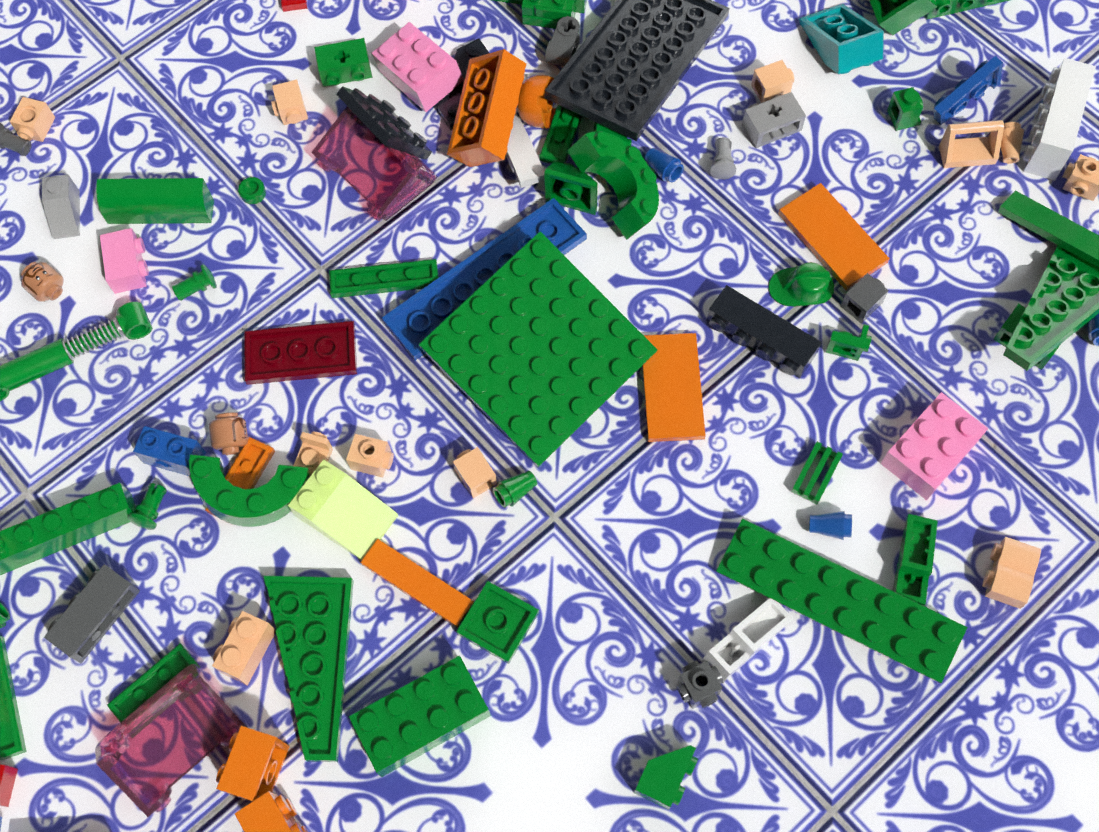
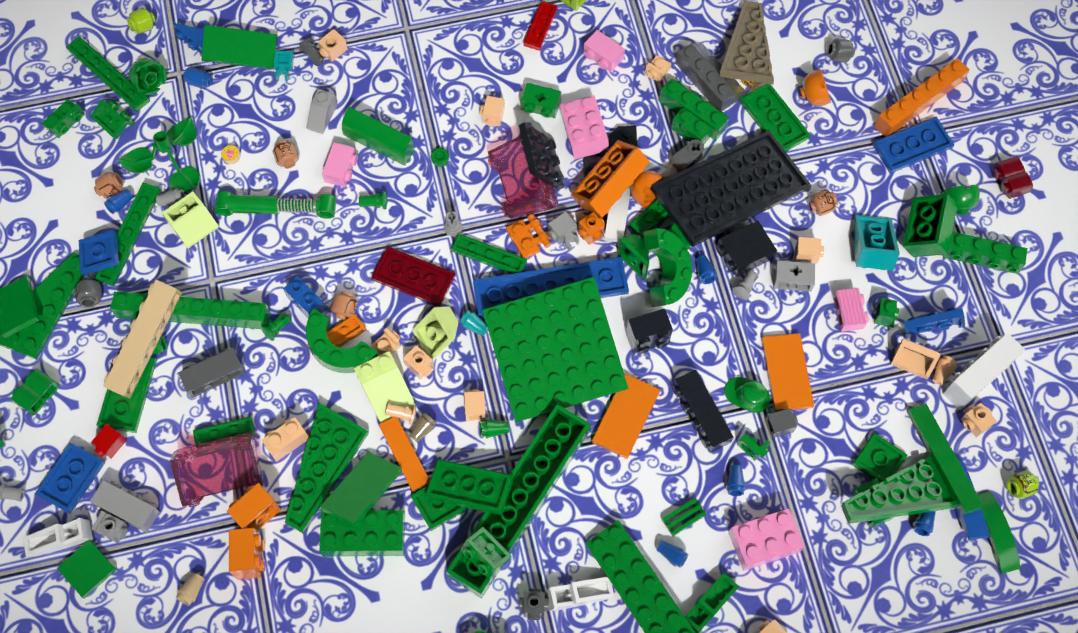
camera: 25 degrees right, 0 degrees up
none -> green tile [320,452,402,528]
none -> light nougat pin [385,403,416,425]
none -> dark tan cone [409,413,437,443]
none -> yellowish green slope [412,306,458,360]
none -> green tile [425,459,514,515]
none -> light grey pin [444,211,463,236]
none -> green brick [446,404,591,599]
none -> teal cone [460,310,488,337]
none -> green bracket [461,527,512,579]
none -> orange plate [506,214,551,259]
none -> light grey brick [547,212,579,250]
none -> orange brick [578,212,605,245]
none -> black brick [626,309,673,354]
none -> black brick [717,220,777,277]
none -> blue cone [726,465,746,496]
none -> nougat head [809,189,838,216]
none -> bright pink brick [833,288,869,332]
none -> green tile [852,433,908,483]

